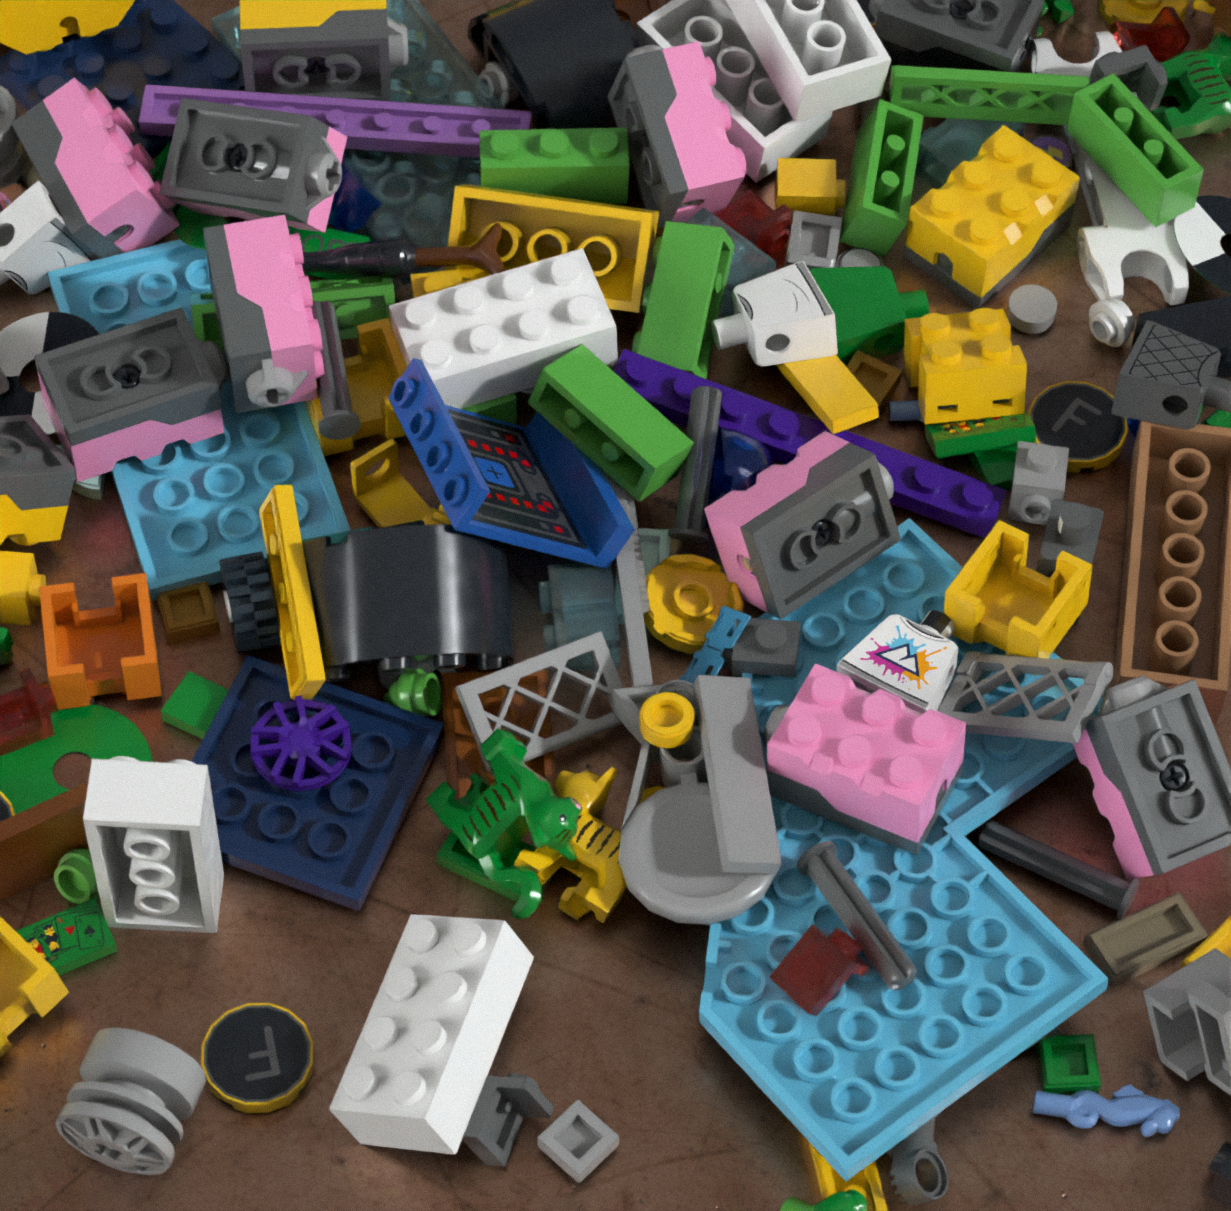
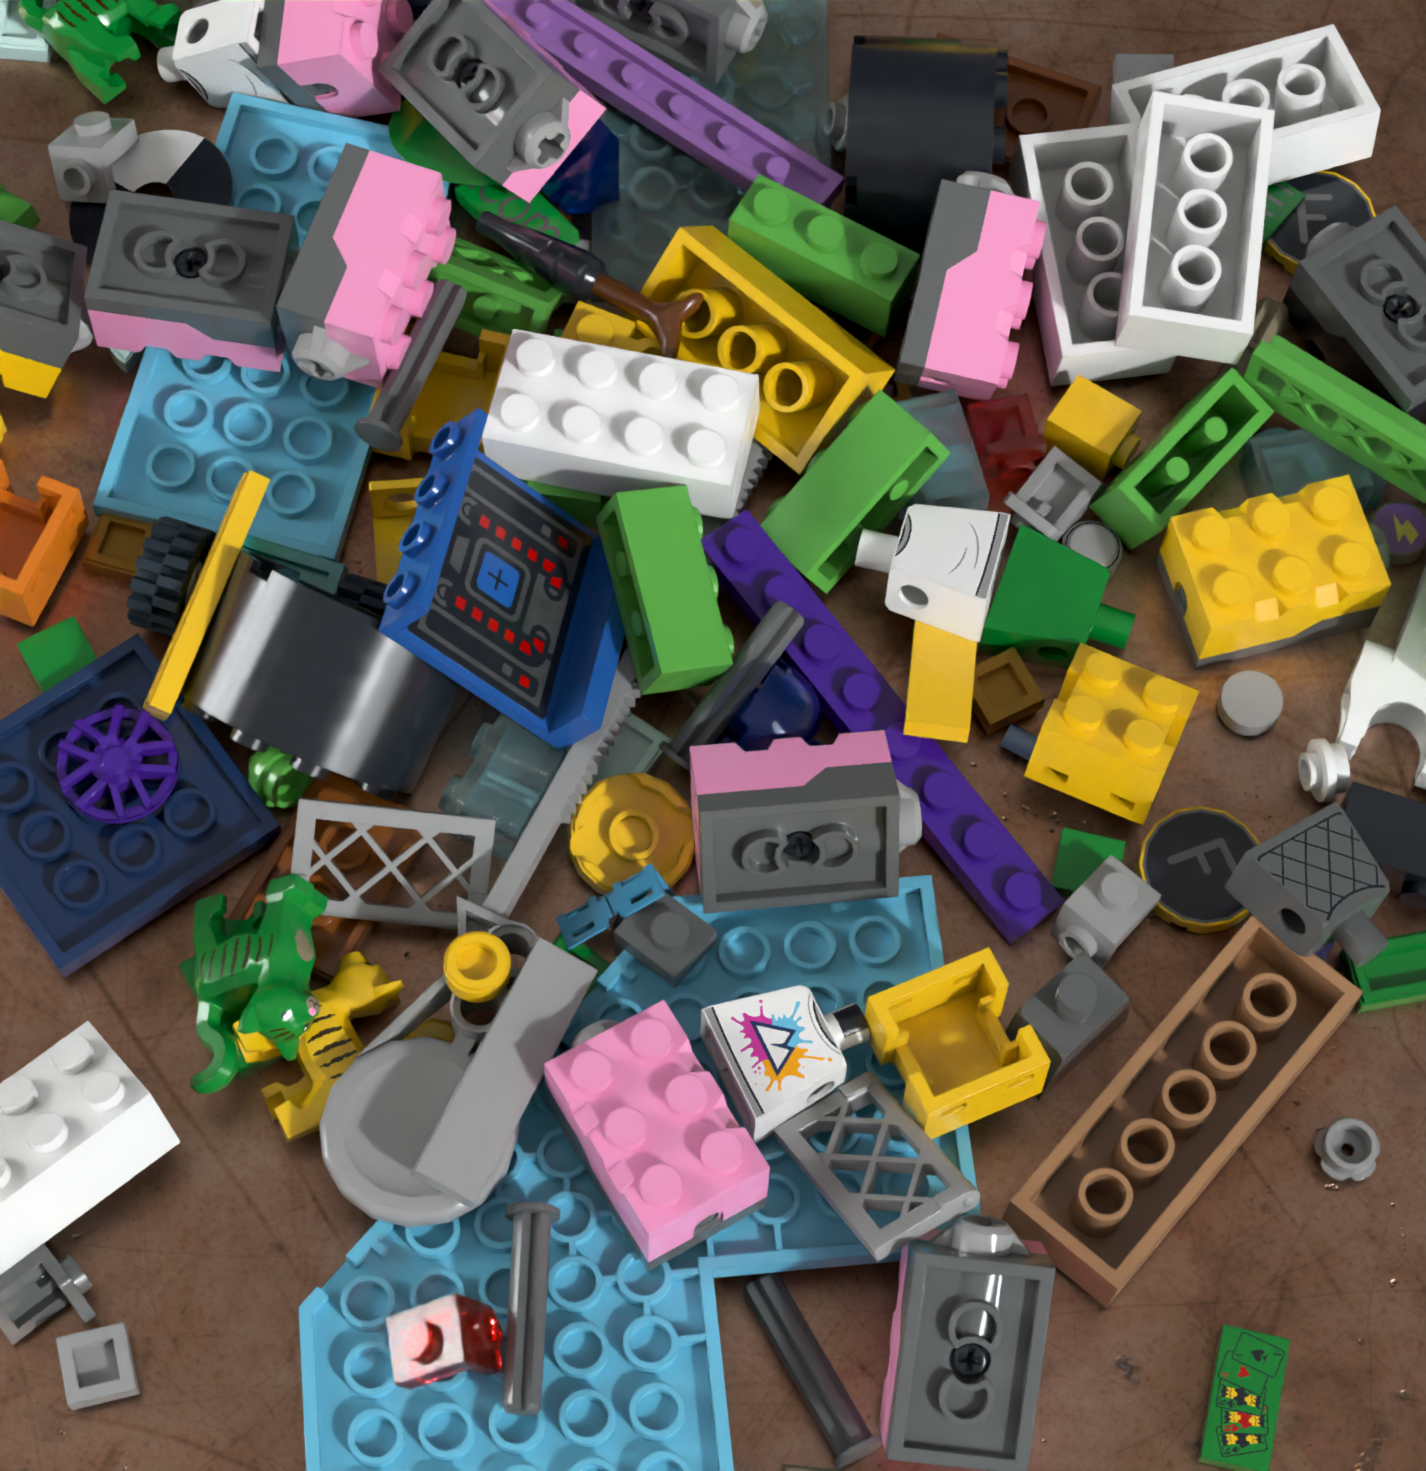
camera: 30 degrees right, 10 degrees up
green tile [924,409,1036,458] -> none

